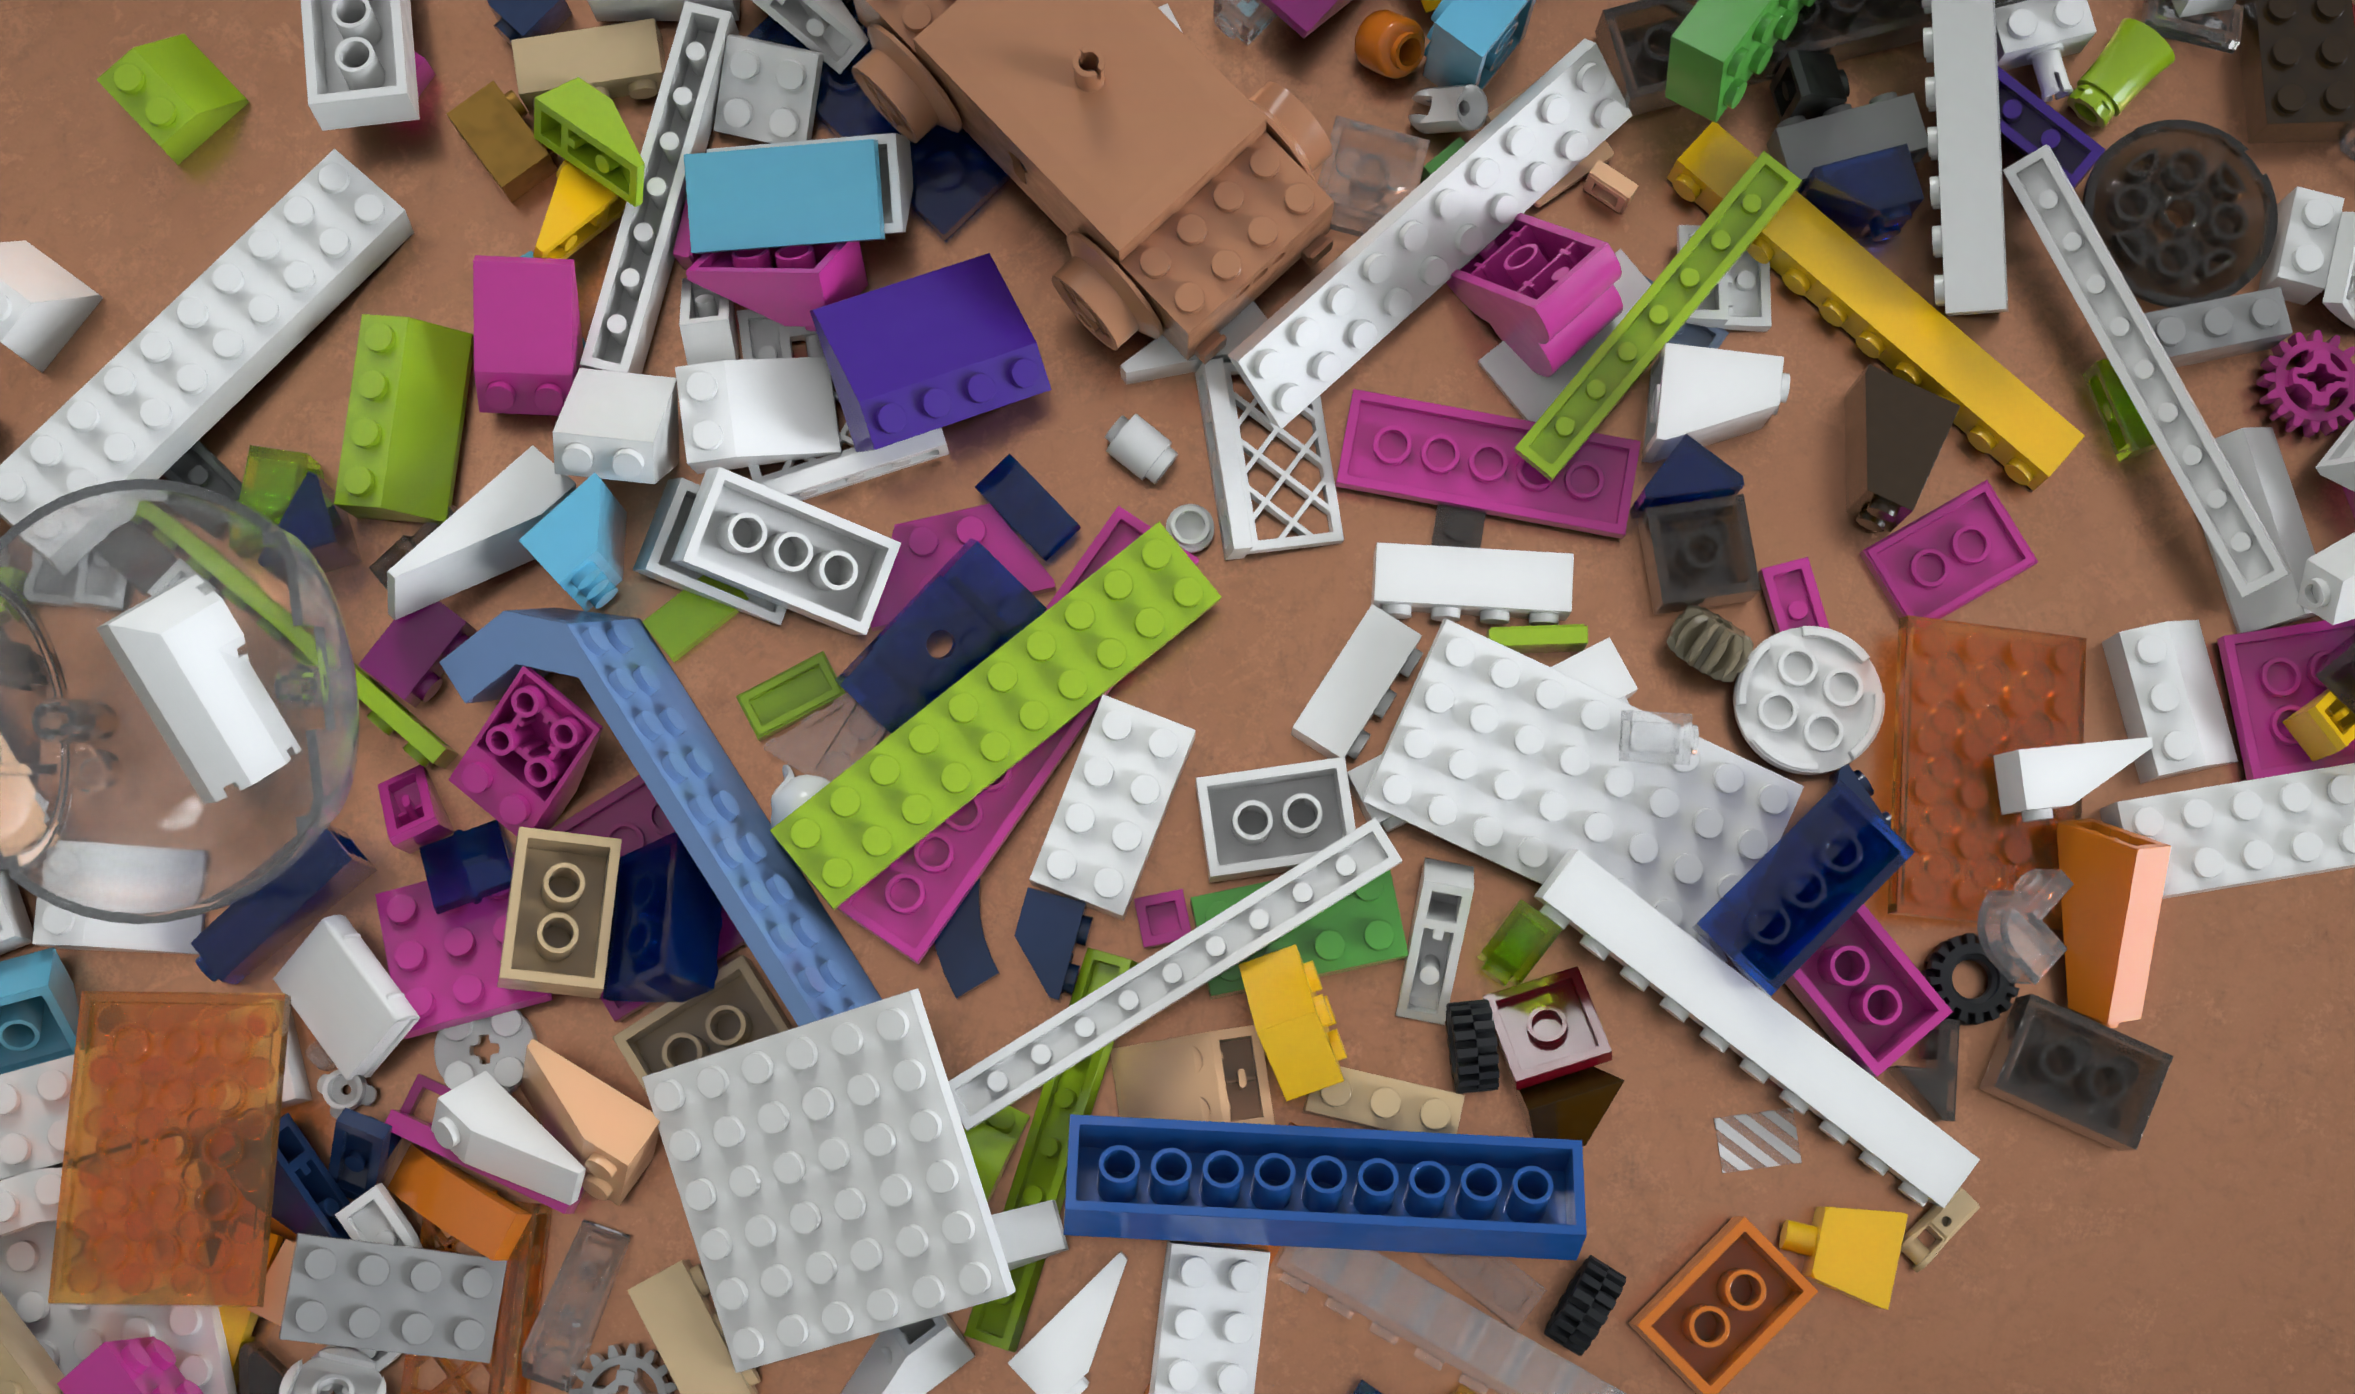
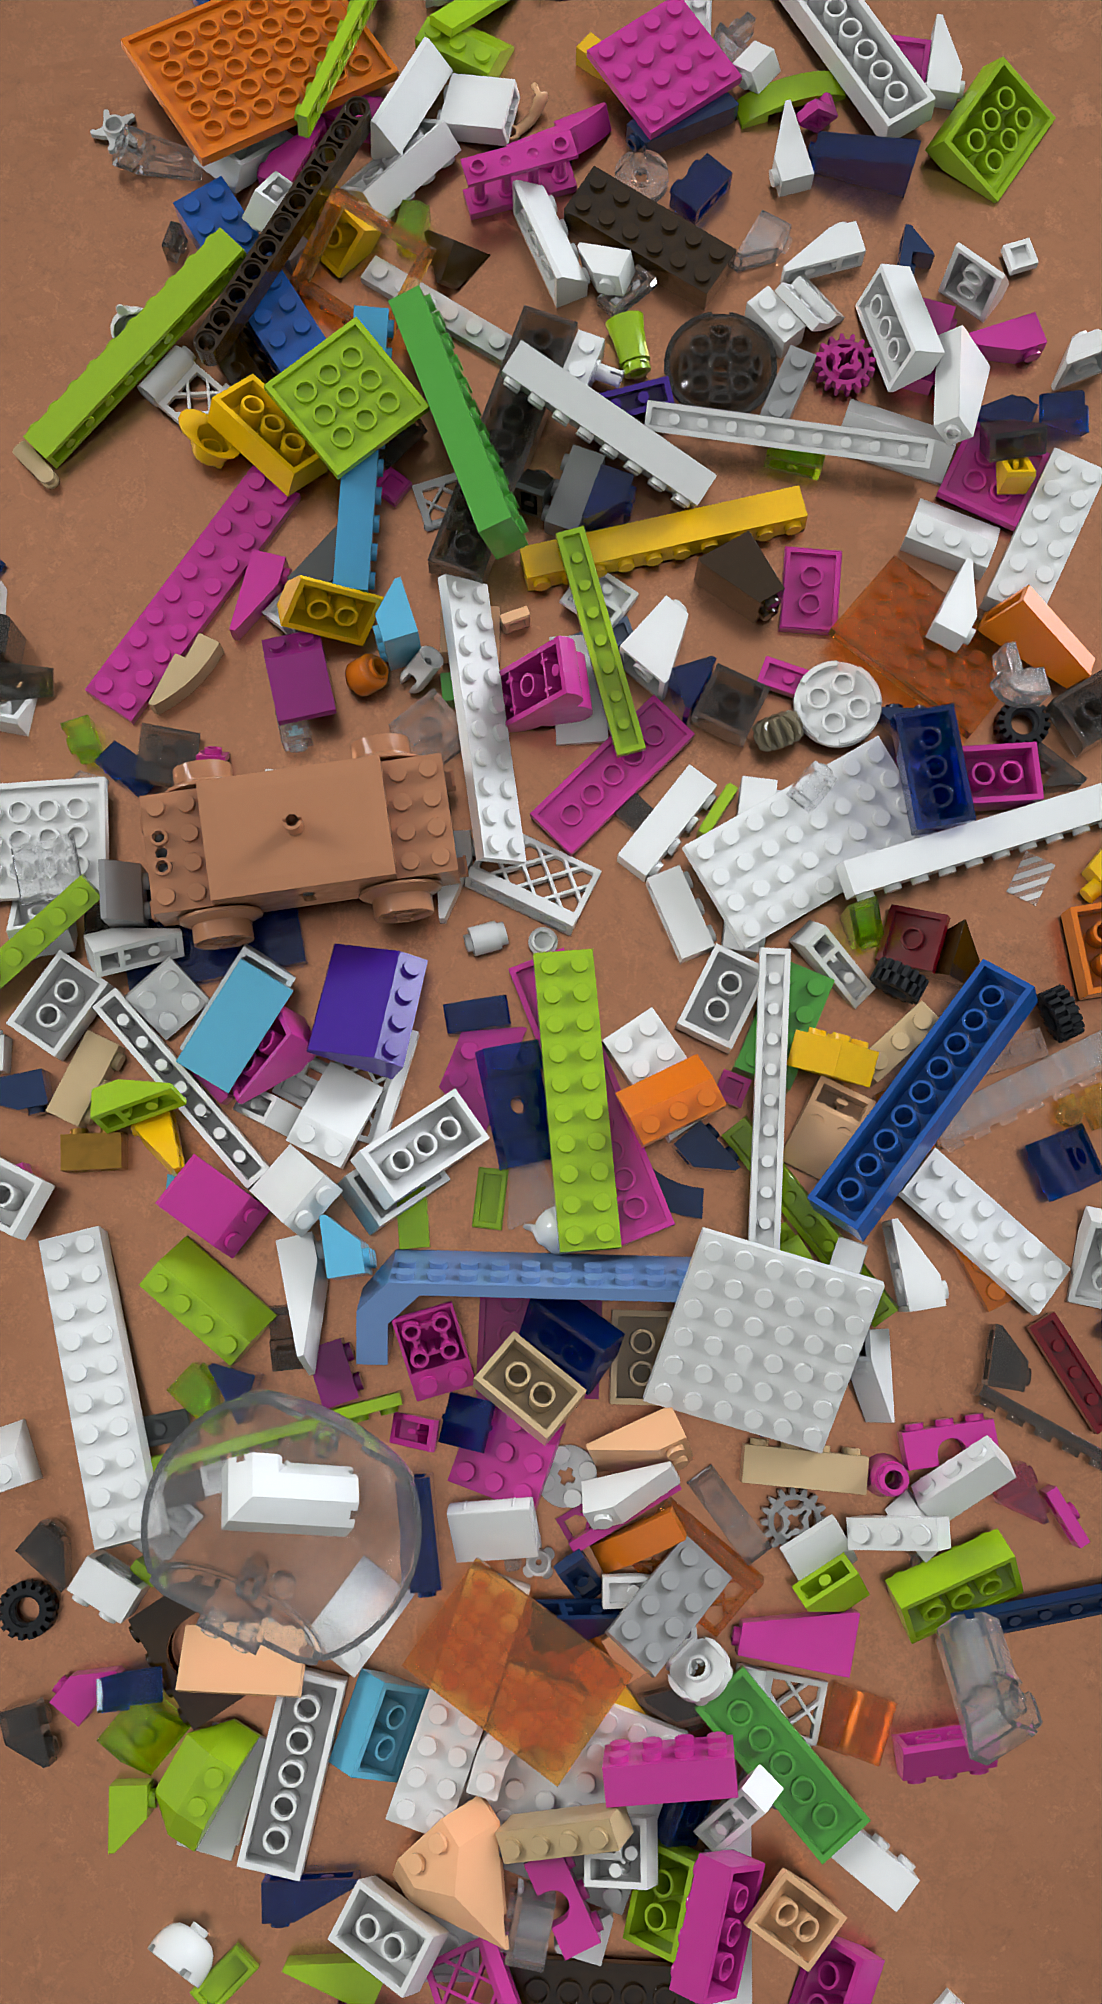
camera: 55 degrees left, 0 degrees up
none -> orange slope [615,1054,727,1148]

